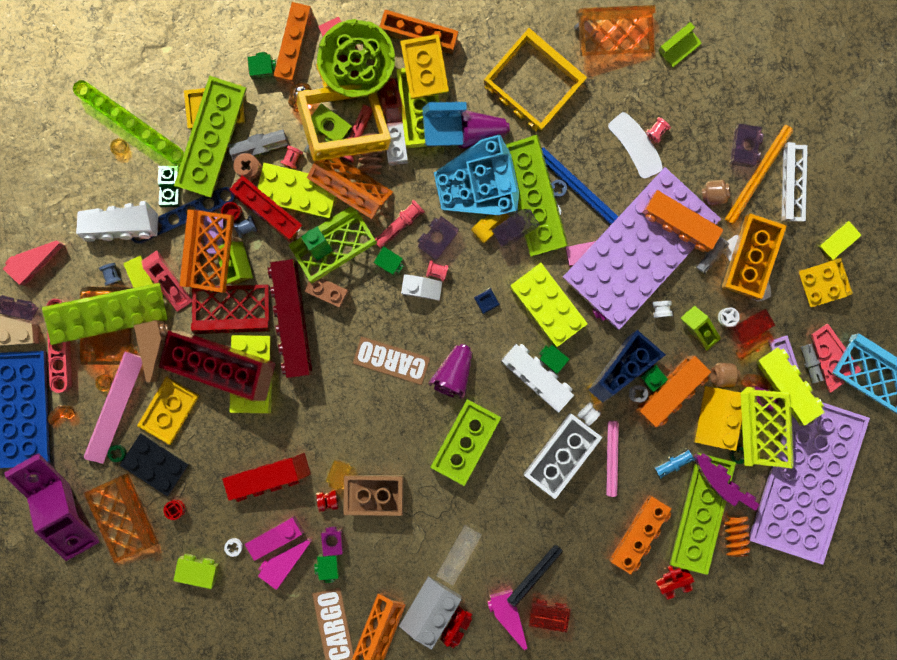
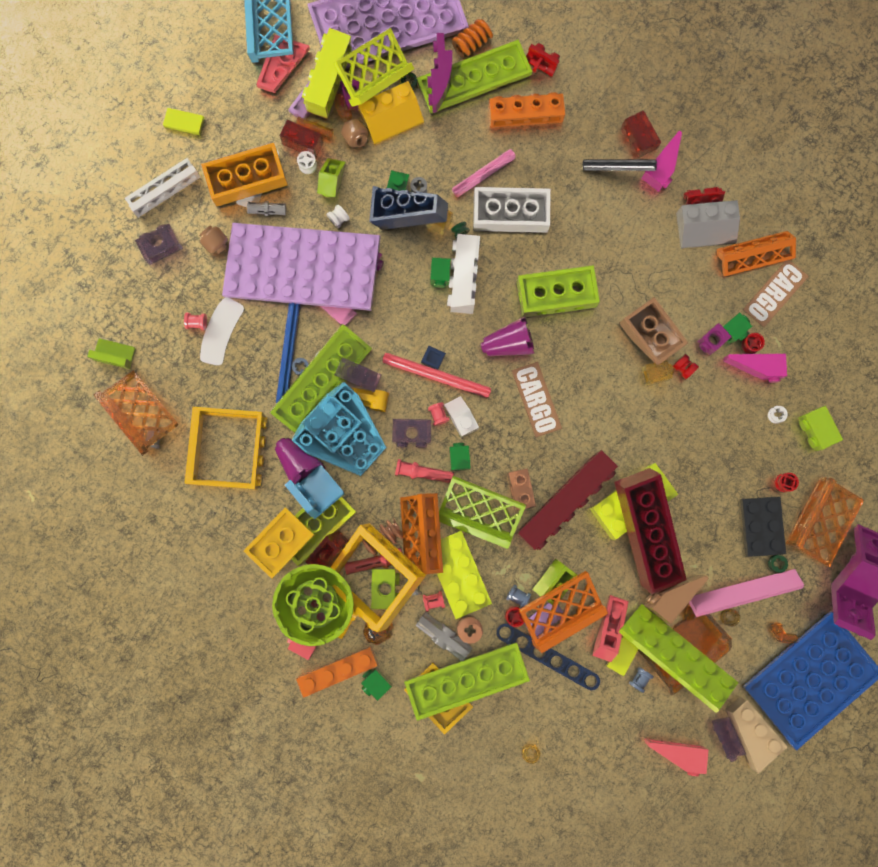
camera: 135 degrees left, 5 degrees down
coral beam [47,299,72,393] -> none
clear neon green beam [73,80,185,166] -> none
white wedge [76,201,158,242] -> none
yellow tile [137,376,200,445] -> none
slope [158,166,179,207] -> none
red fence [191,284,271,334] -> none
red wedge [222,453,311,502] -> none
red fence [229,175,302,243] -> none
dark pink slope [245,516,304,561] -> none
green brick [301,226,333,261] -> none
orange brick [379,9,459,55] -> none
white brick [386,122,408,166] -> none
clear plate [436,525,482,585] -> none
neon yellow brick [510,263,588,347] -> none
white wheel [577,402,601,426] -> none
orange brick [635,355,711,428] -> none
orange brick [642,190,724,252] -> none
dark azure pin [655,450,694,479] -> none
light orange axle [725,125,793,224] -> none
yellow bracket [799,258,853,307] -> none
light grey pin [800,343,824,384] -> none
none -> coral axle [383,353,491,398]
none -> dark green bush [451,221,470,239]
none -> red wheel [740,333,765,354]

